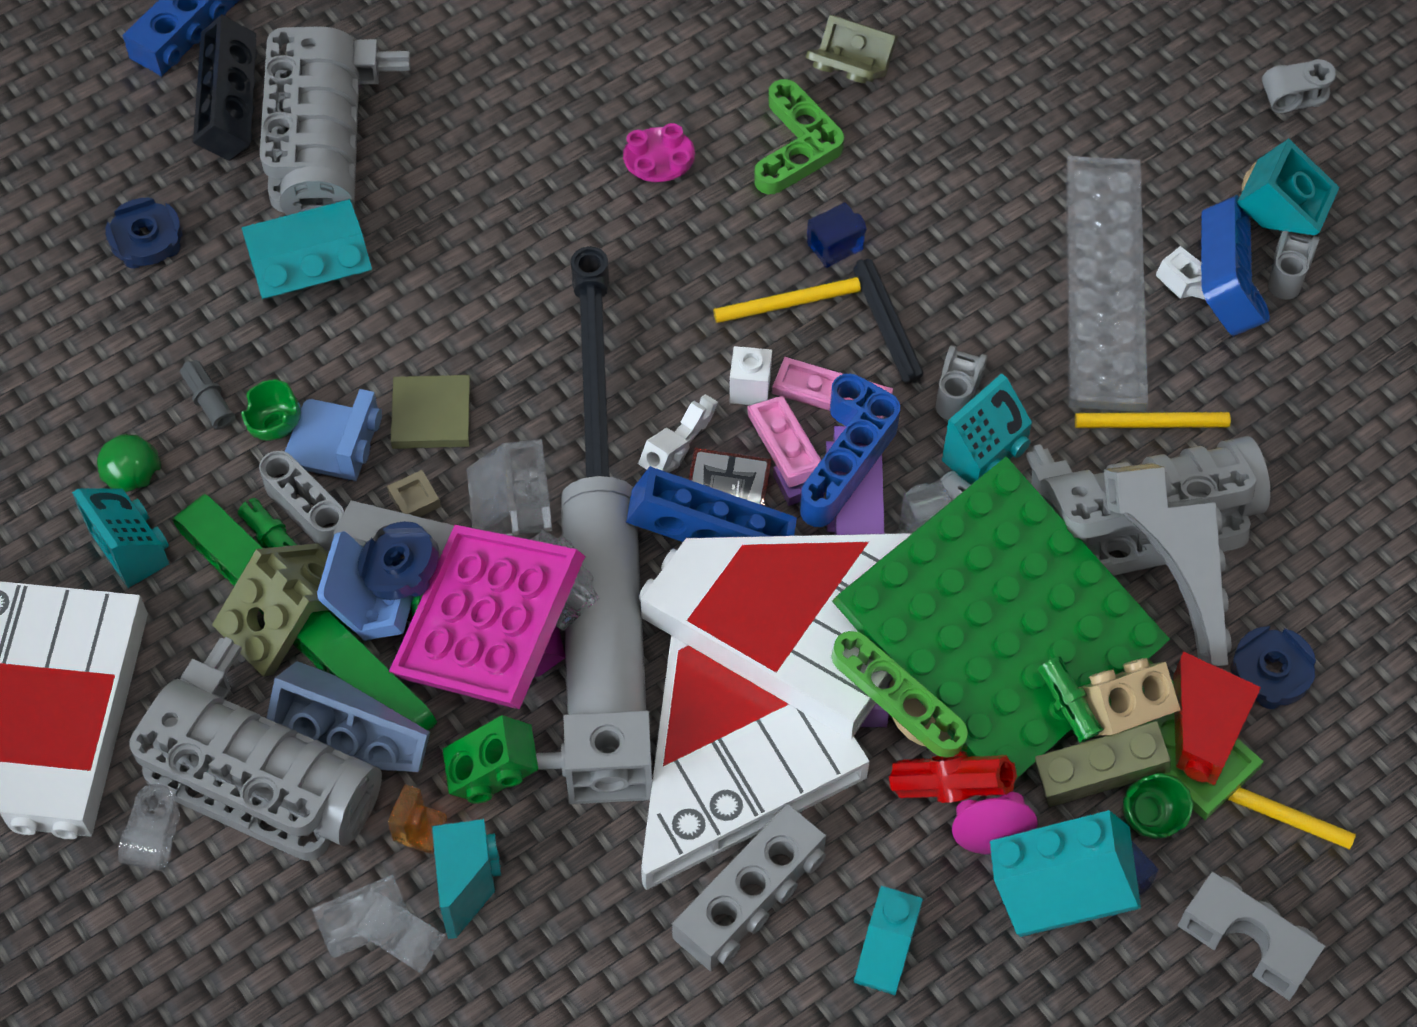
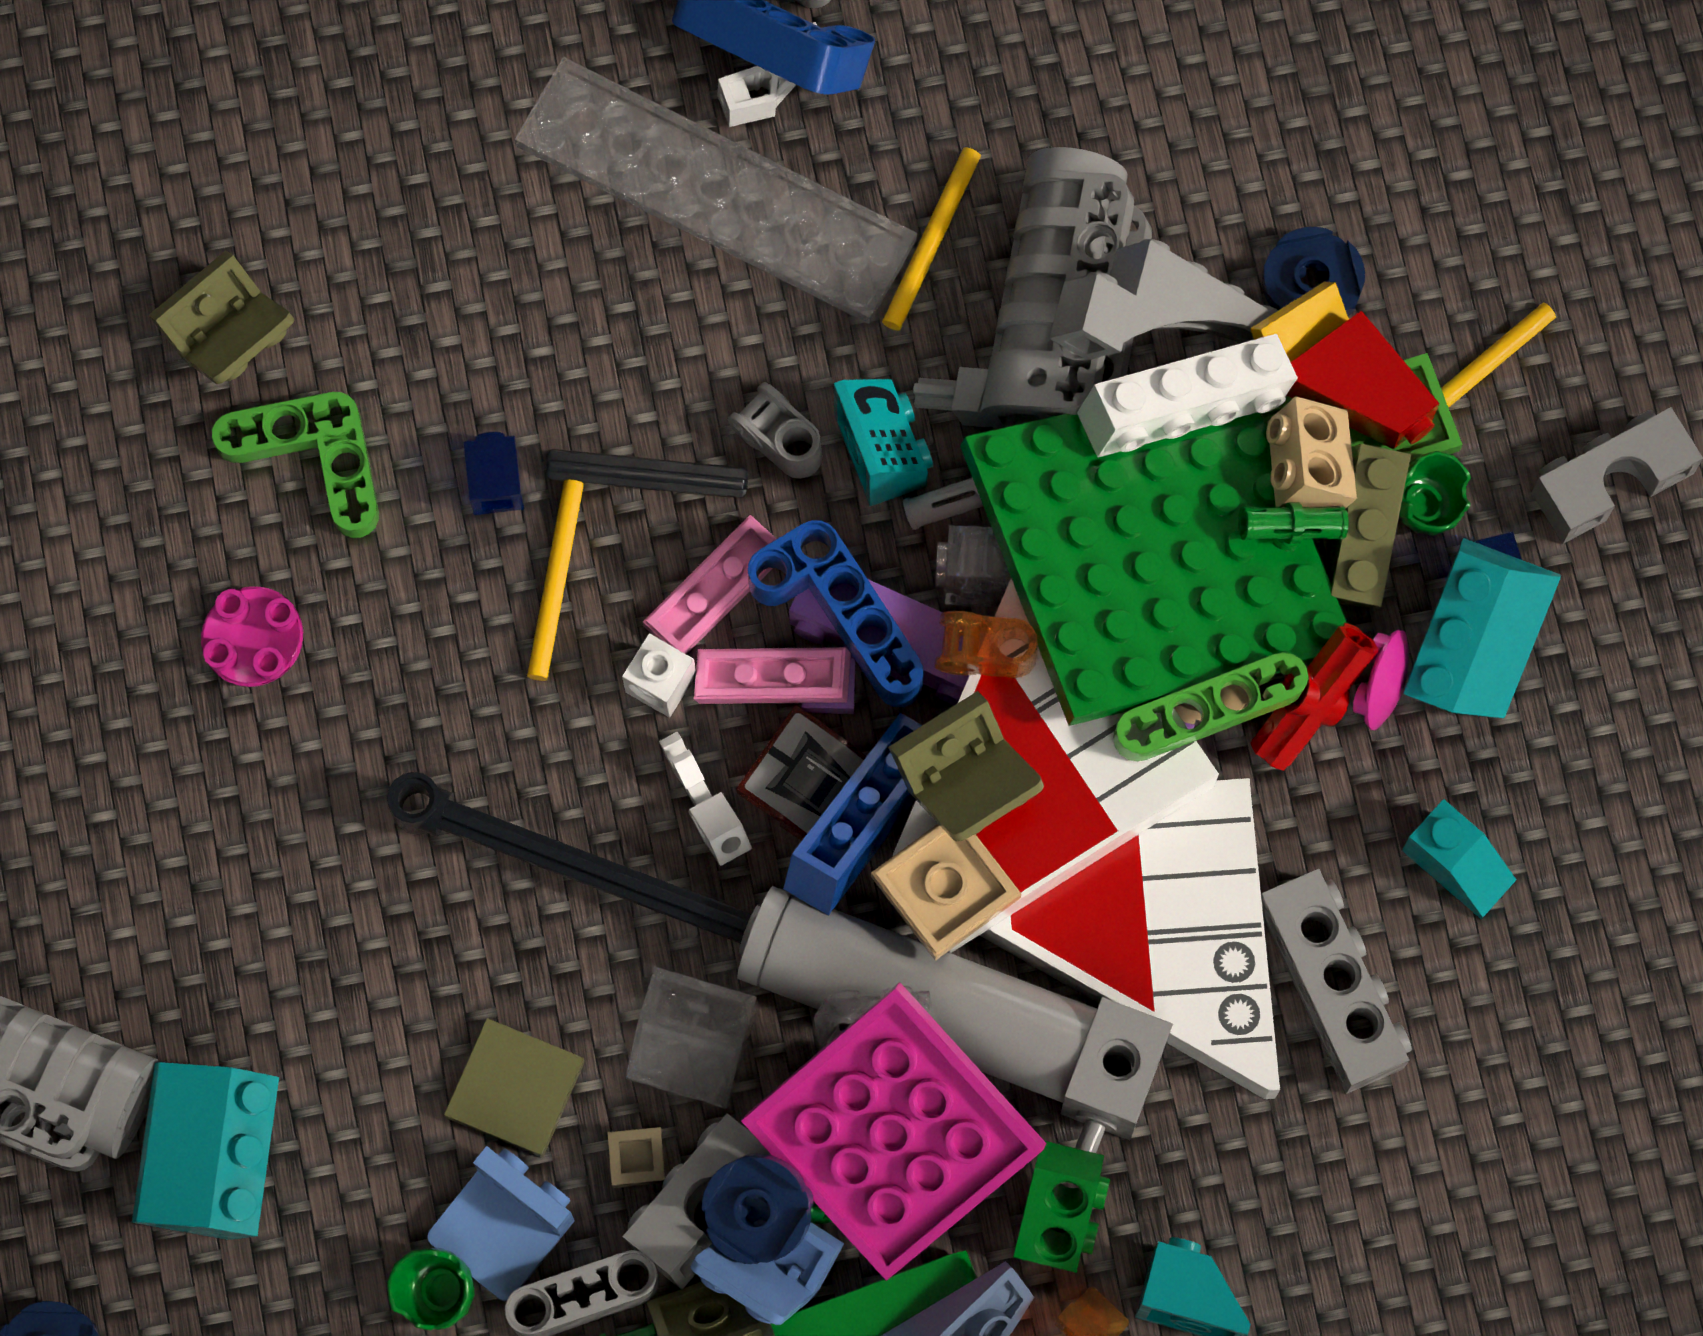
camera: 65 degrees left, 15 degrees up
none -> tan tile [871,824,1022,961]
none -> olive bracket [888,691,1044,841]
none -> clear orange piece [934,611,1038,678]
none -> white brick [1077,333,1298,458]
none -> yellow tile [1250,281,1349,362]

